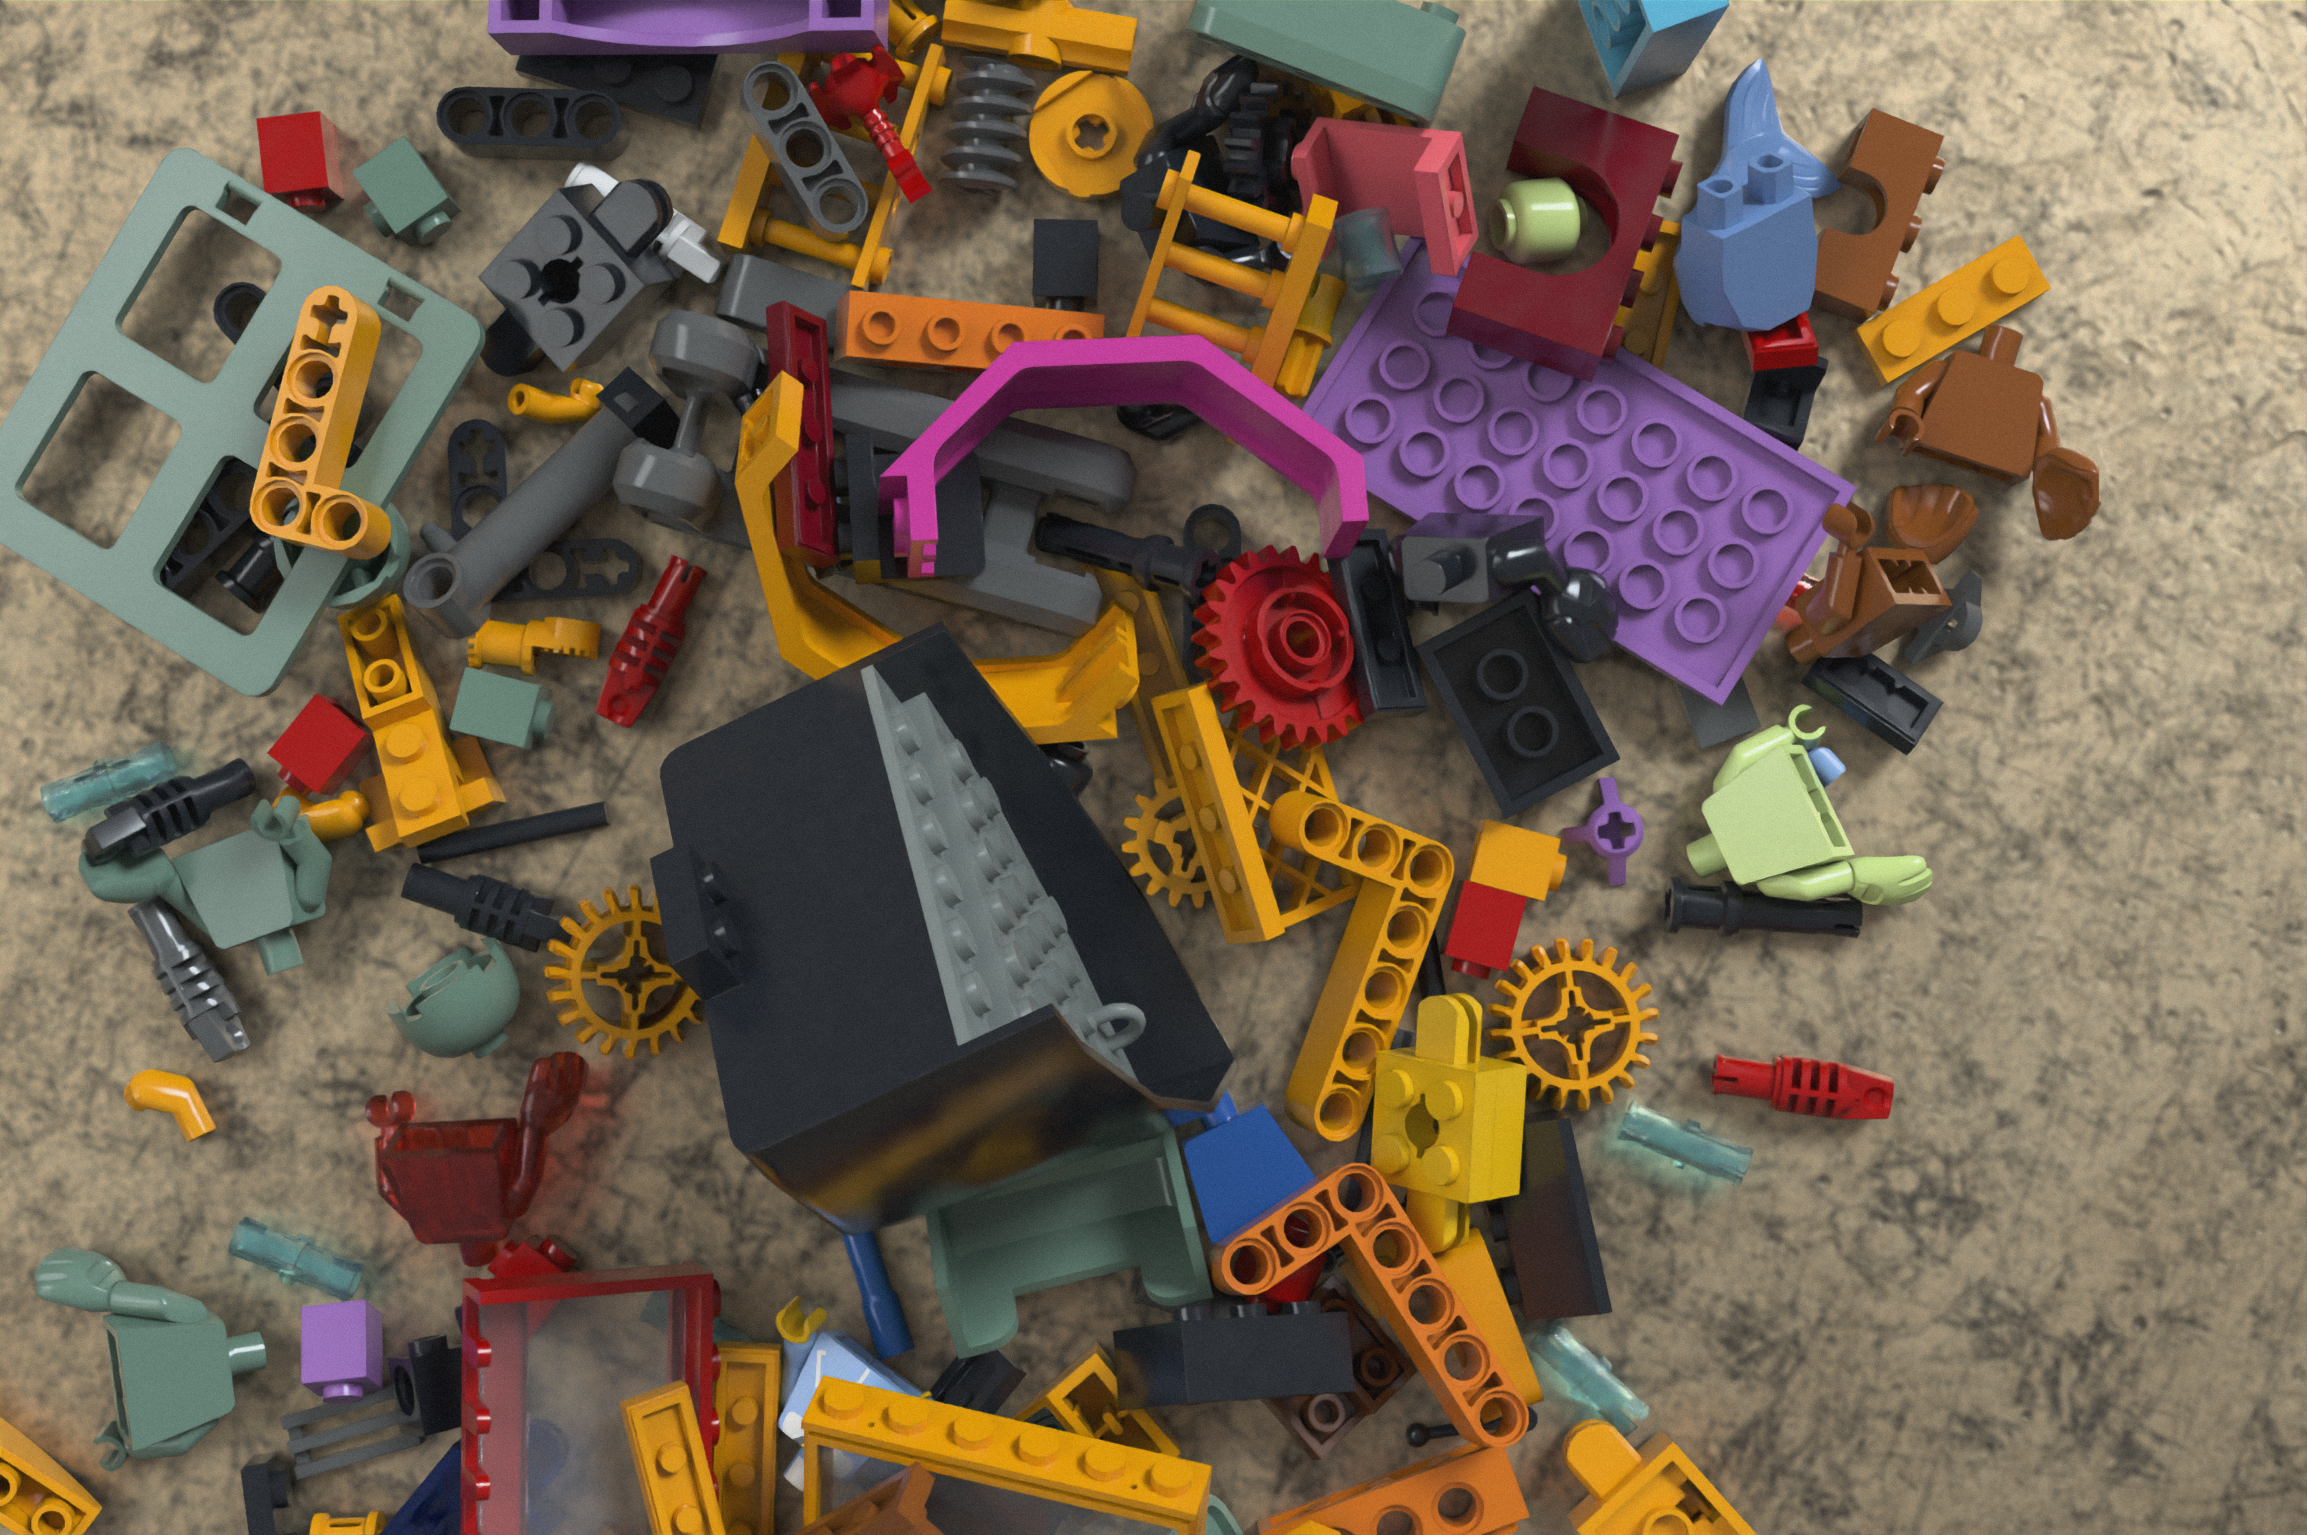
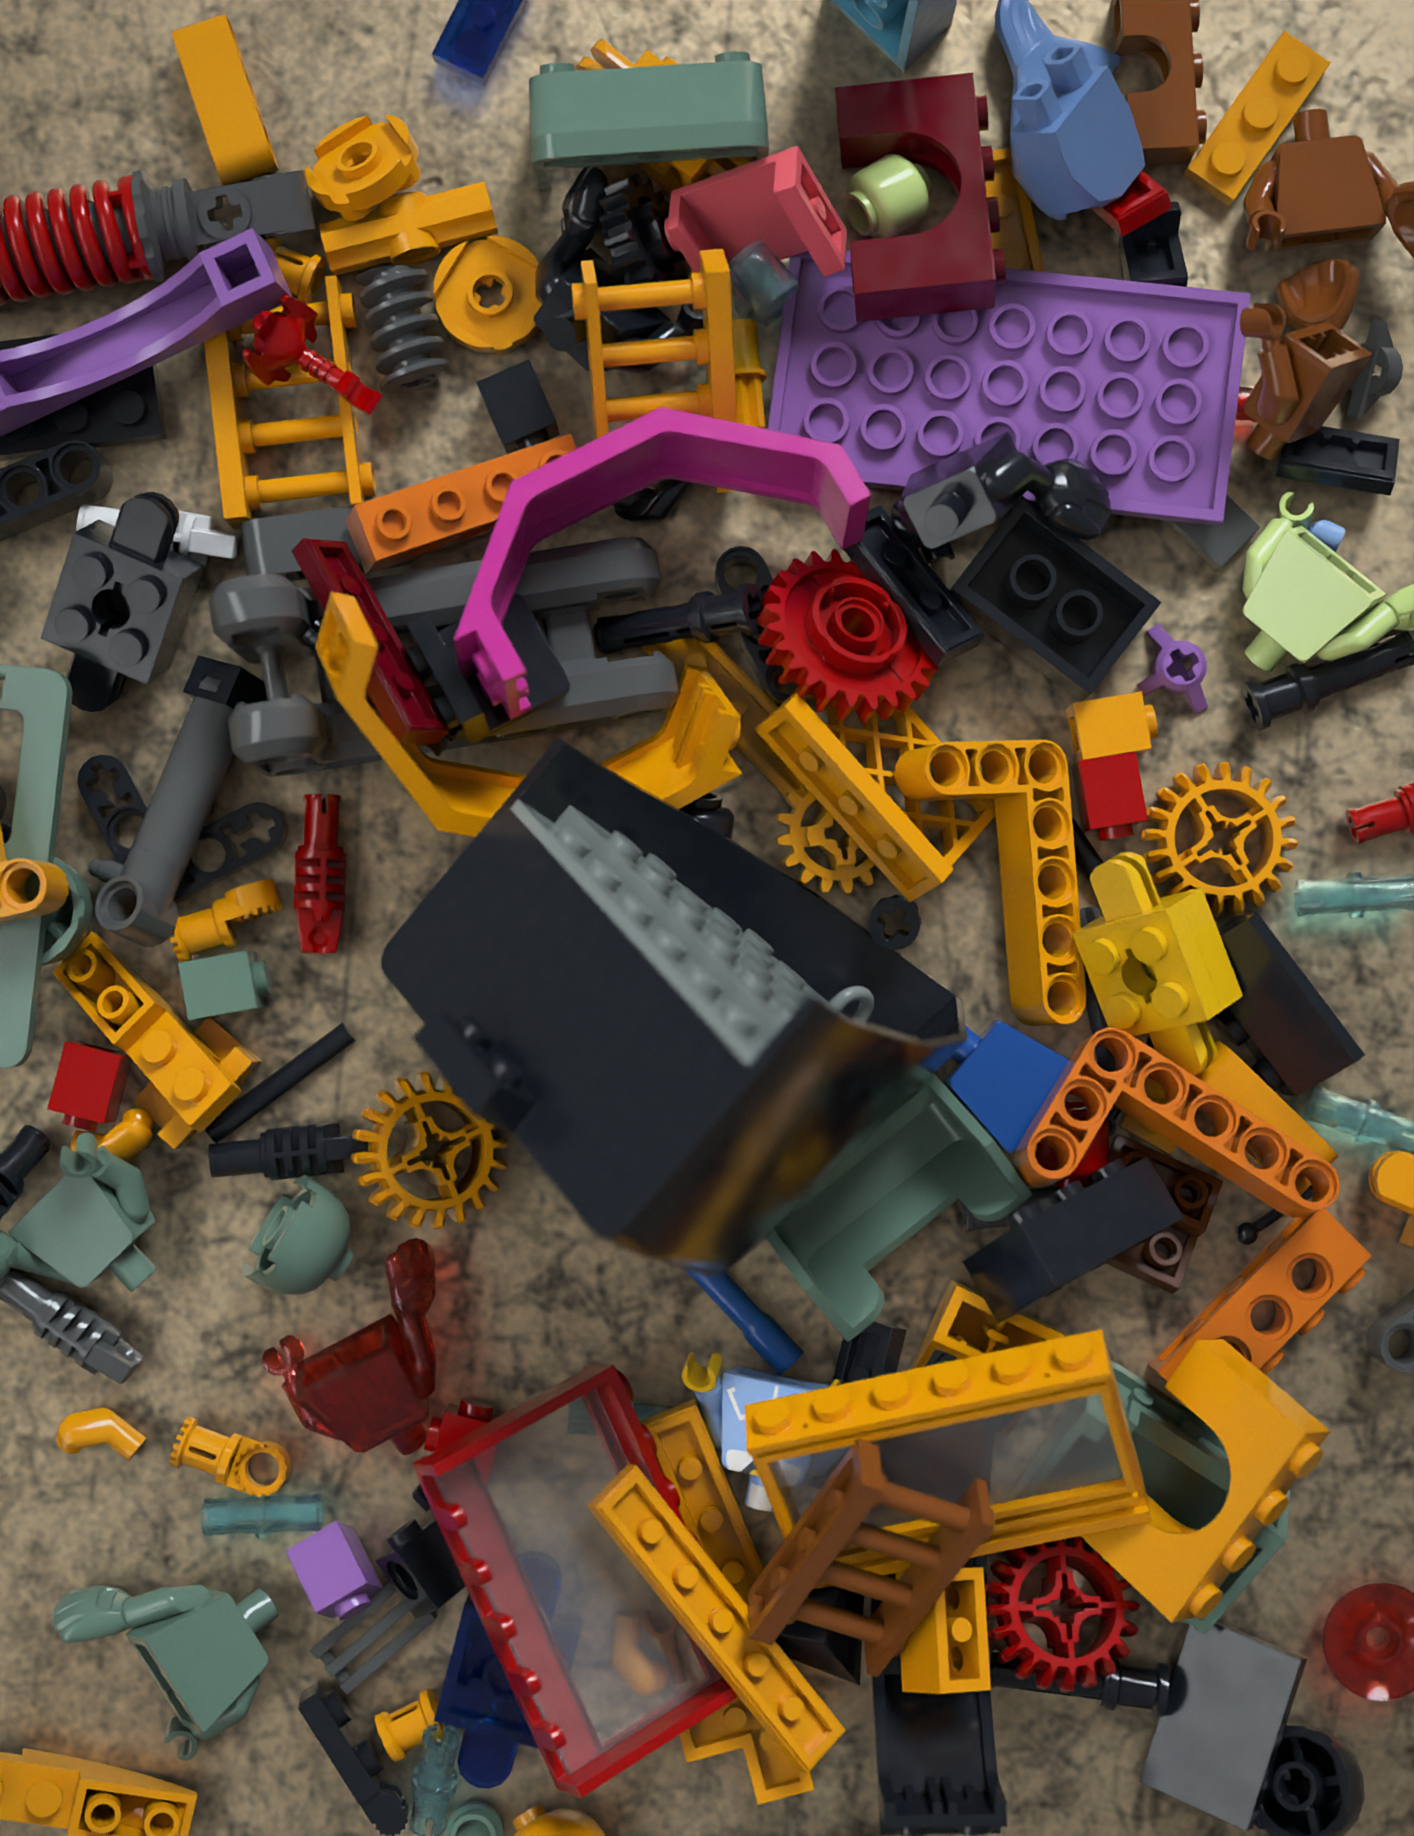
camera: 25 degrees left, 0 degrees up
light orange arm [507,377,604,425] -> none
dark grey beam [739,61,868,242] -> none
none -> light orange connector [169,1416,292,1497]
none -> black bush [868,894,922,950]

